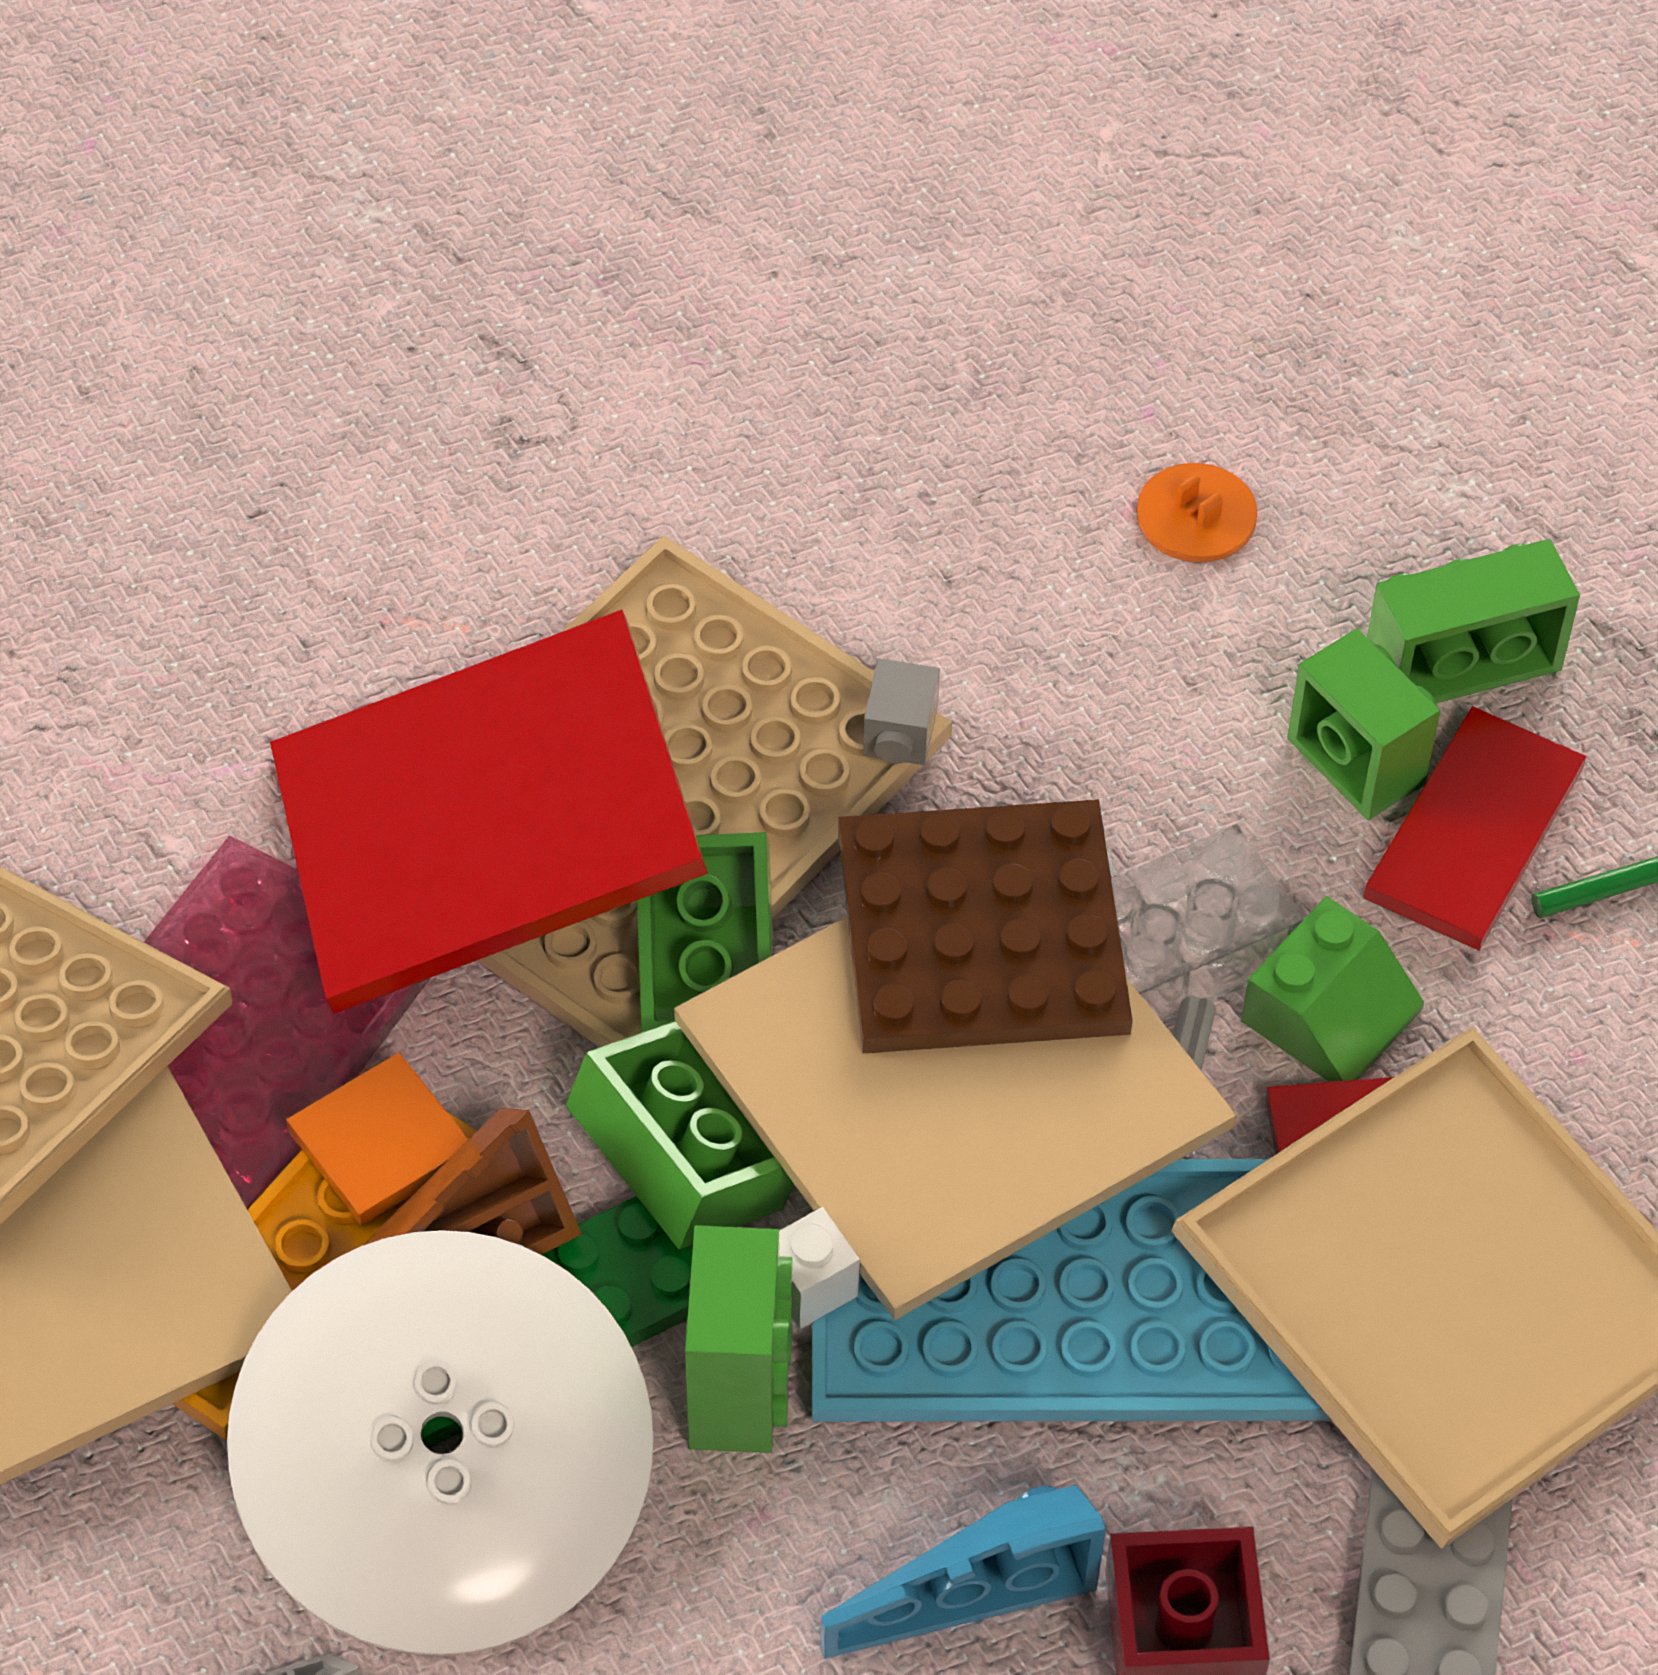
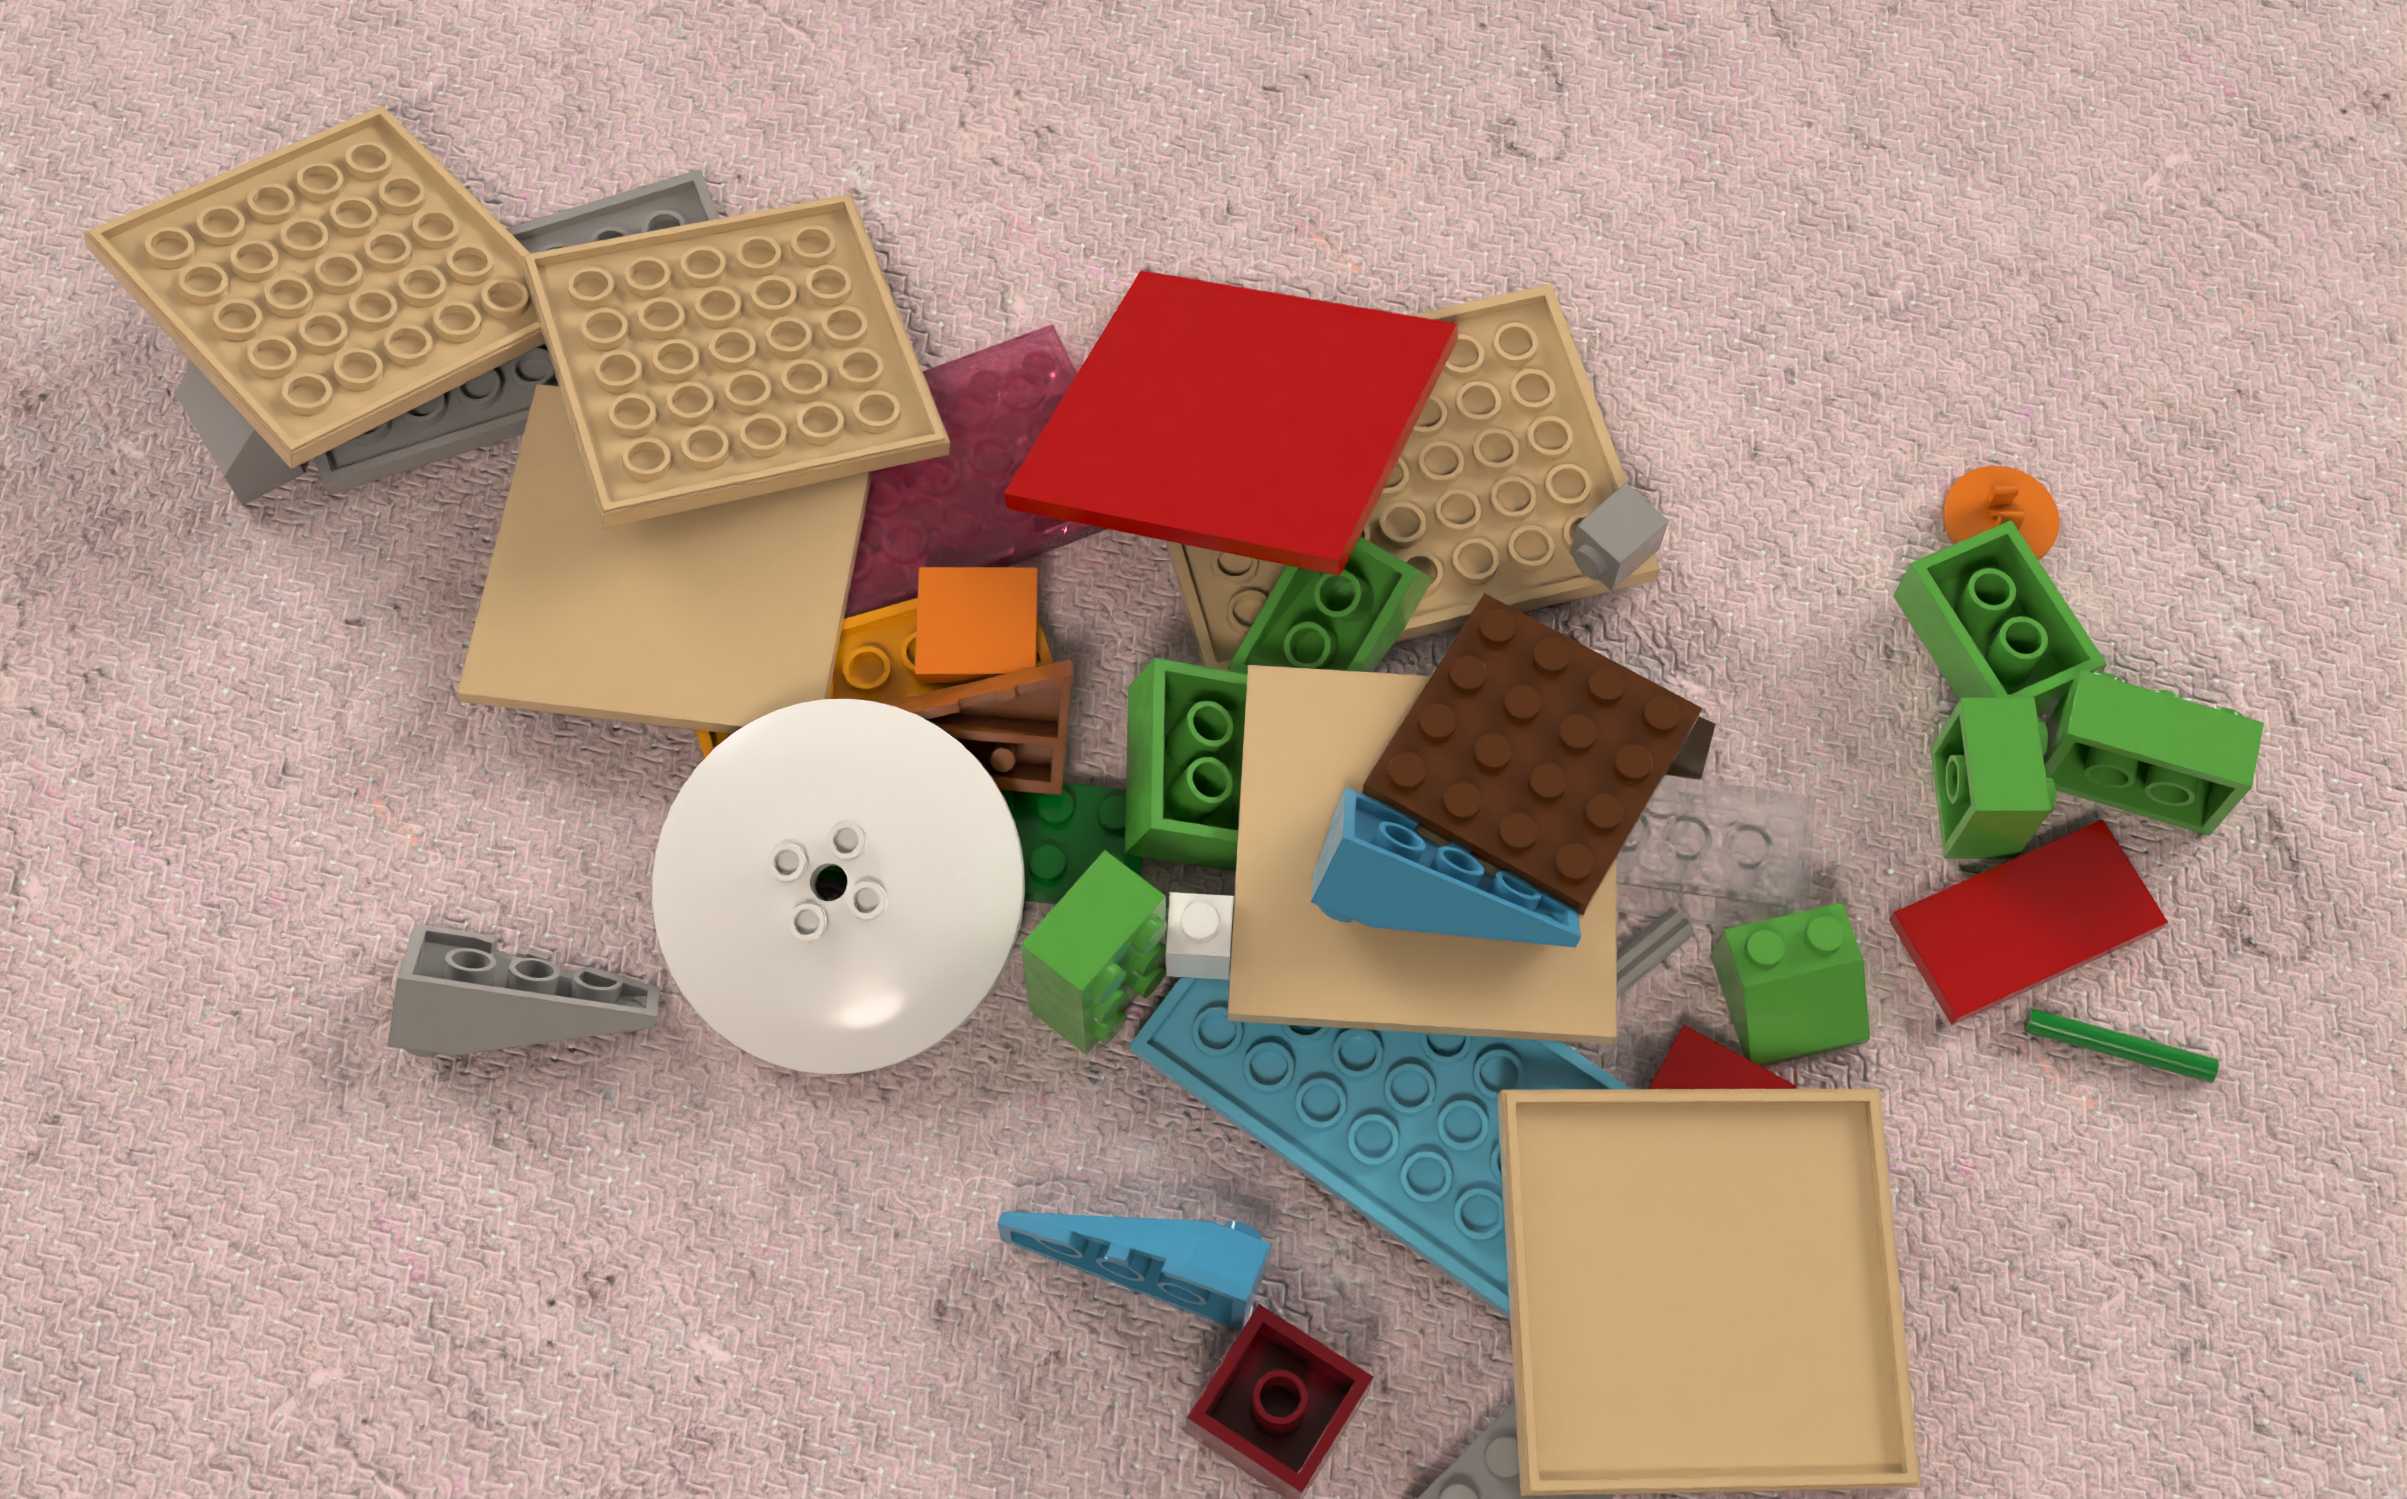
camera: 35 degrees right, 10 degrees up
none -> dark azure wedge [1311,787,1581,948]
none -> bright green brick [1893,520,2107,717]

